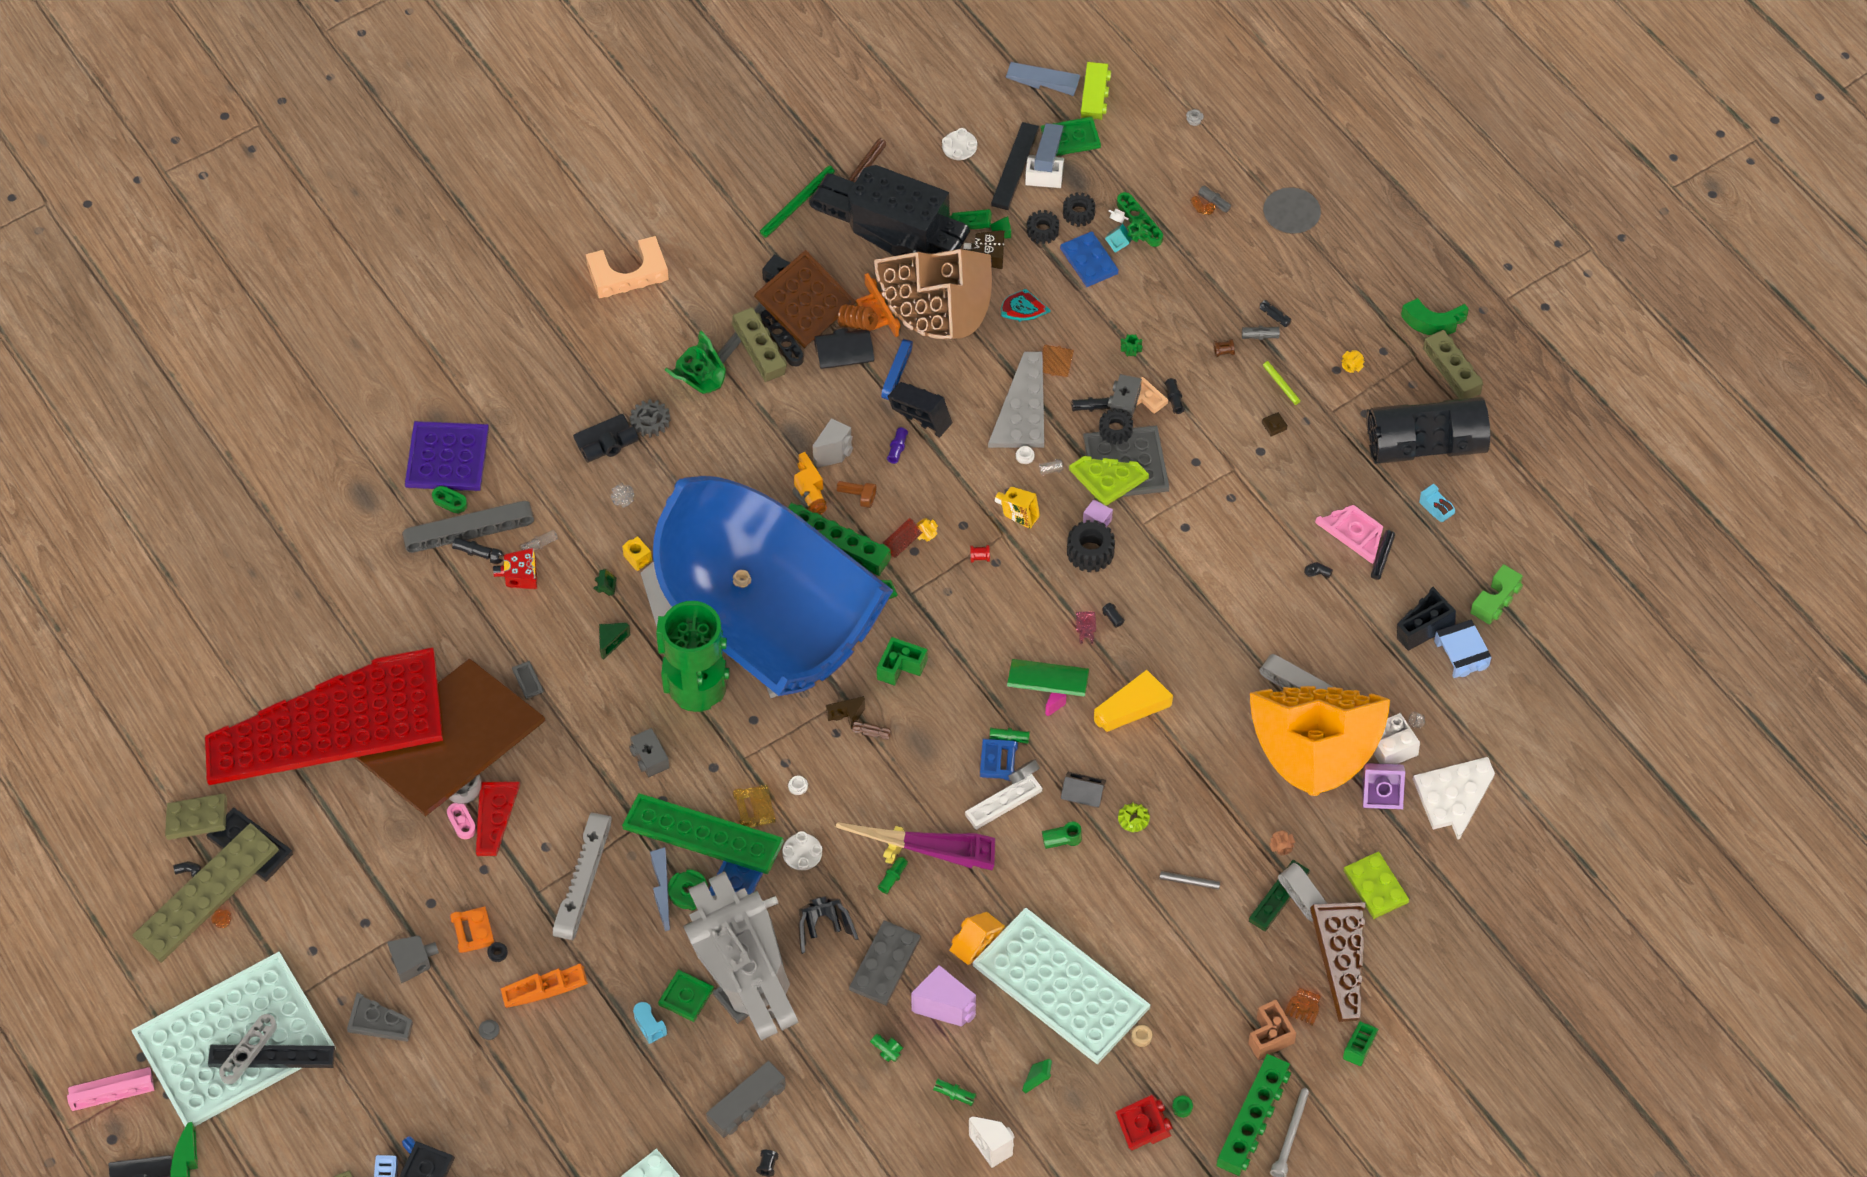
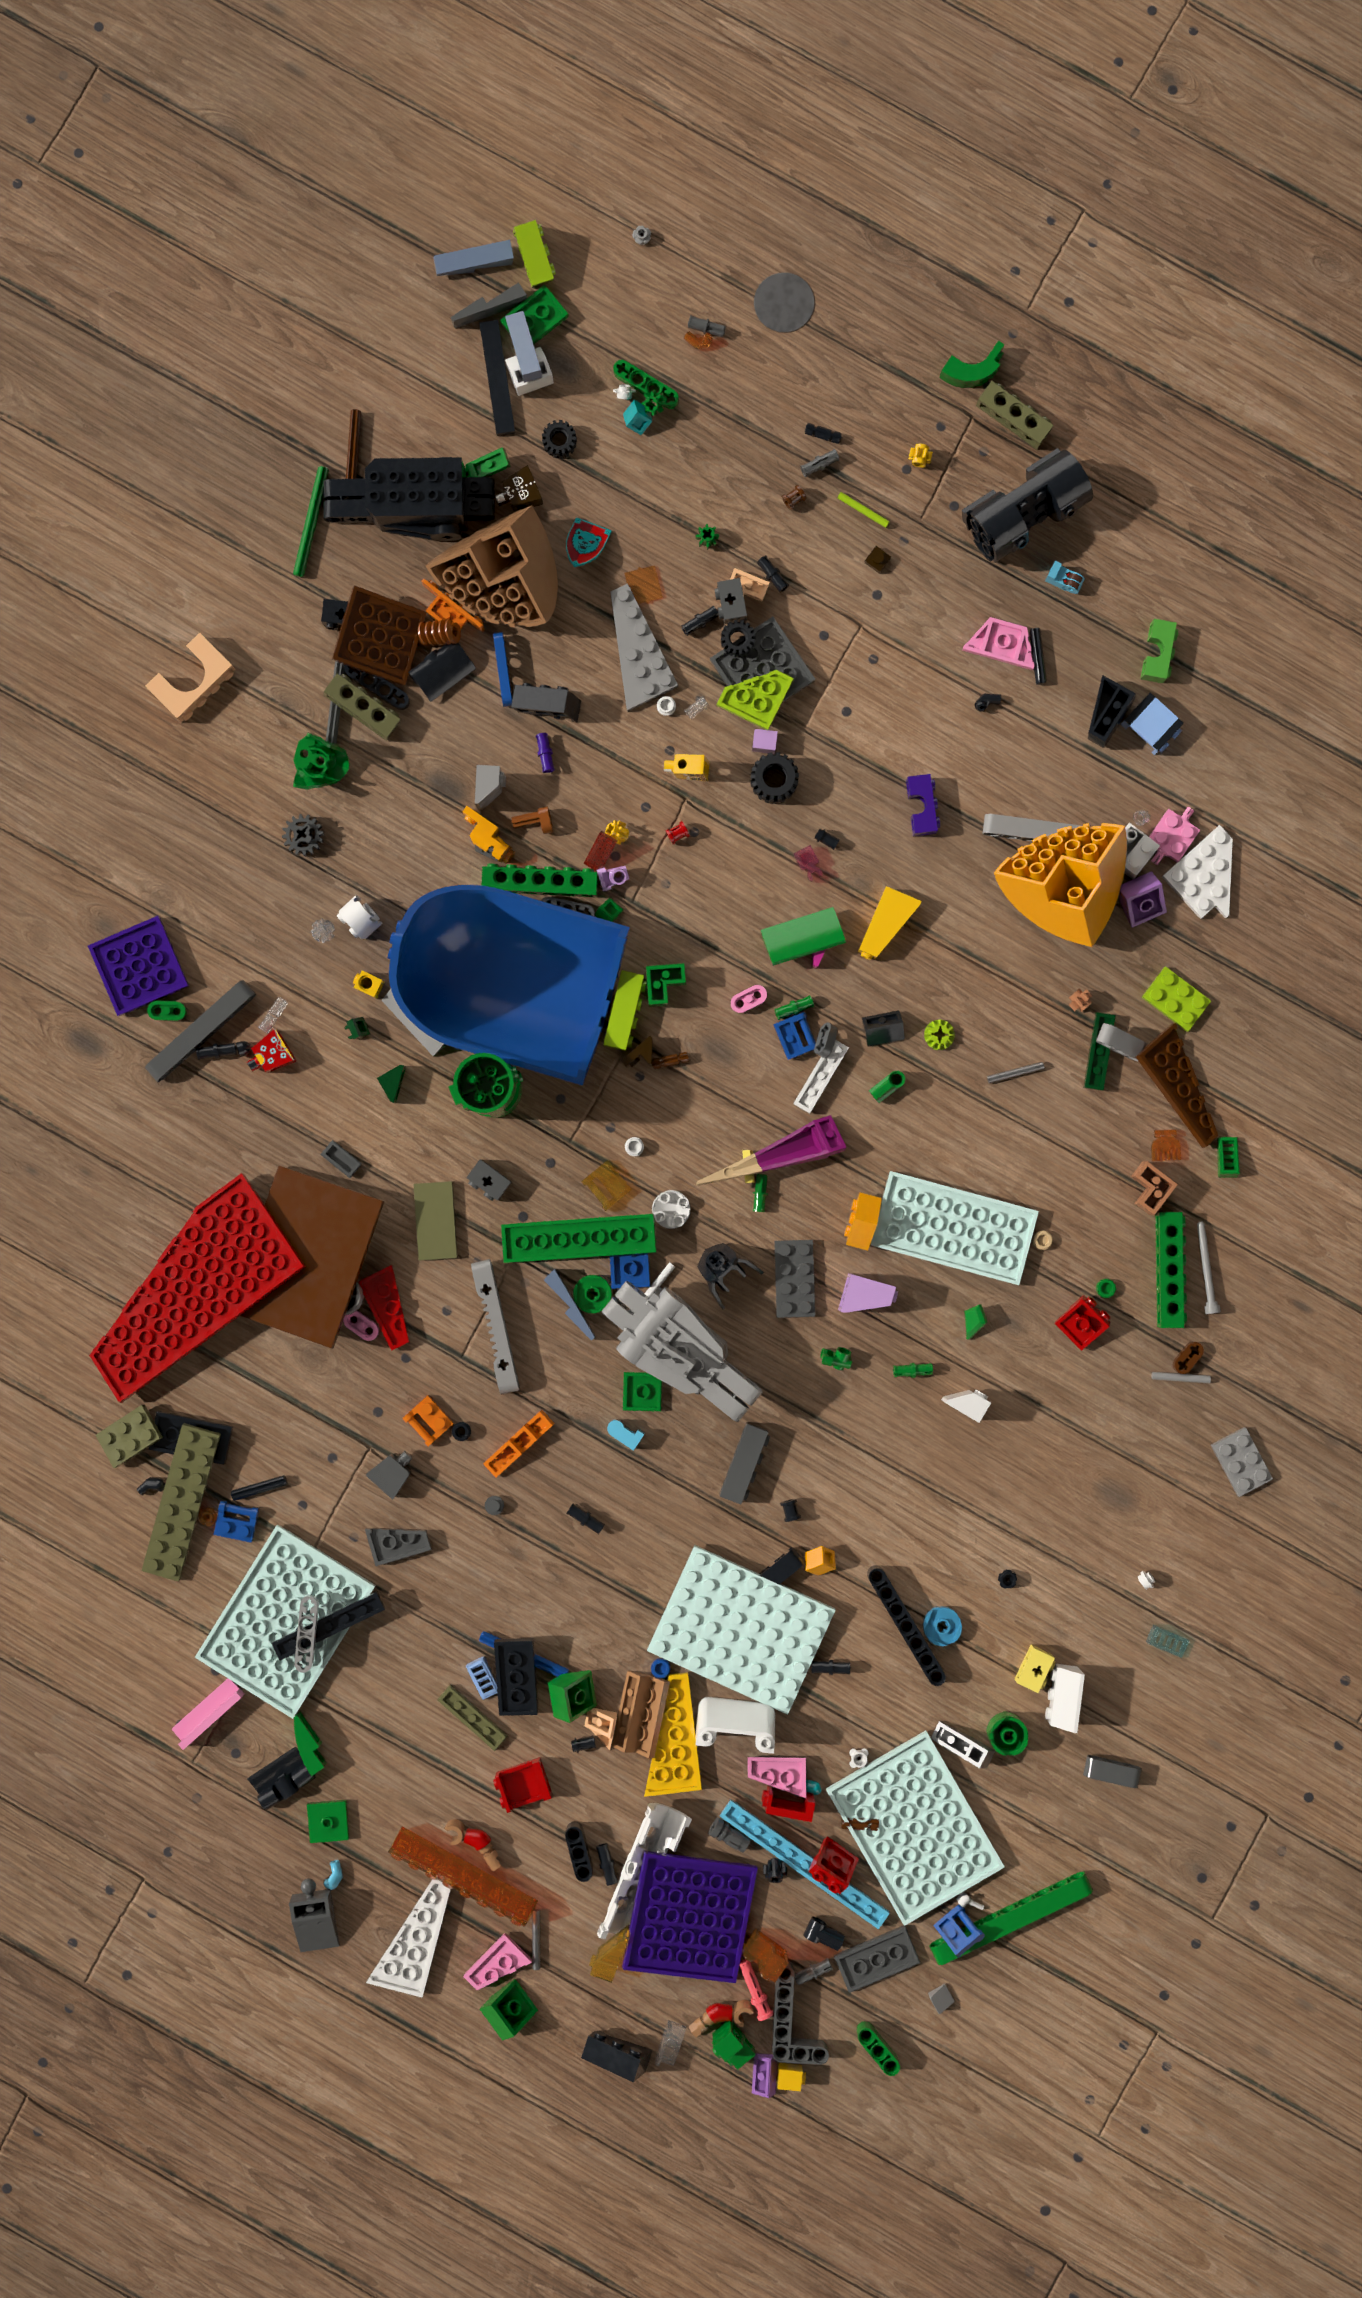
camera: 25 degrees left, 30 degrees up
black panel [573,414,639,463] -> none
tan plate [733,570,751,588] -> none
white dish [942,128,977,160] -> none
green slope [990,216,1011,239] -> none
blue plate [1060,231,1119,287] -> none
black tyre [1063,192,1095,227] -> none
none -> blue plate [214,1501,259,1543]
none -> black axle [231,1475,288,1501]
none -> white brick [337,895,382,939]
none -> olive tile [413,1181,458,1260]
none -> dark grey slope [451,282,527,329]
none -> black pin [566,1503,605,1535]
none -> lavender plate [597,866,629,892]
none -> lime brick [603,970,647,1051]
none -> bright pink plate [731,985,767,1013]
none -> dark purple arch [906,774,940,837]
none -> bright pink plate [1149,807,1200,865]

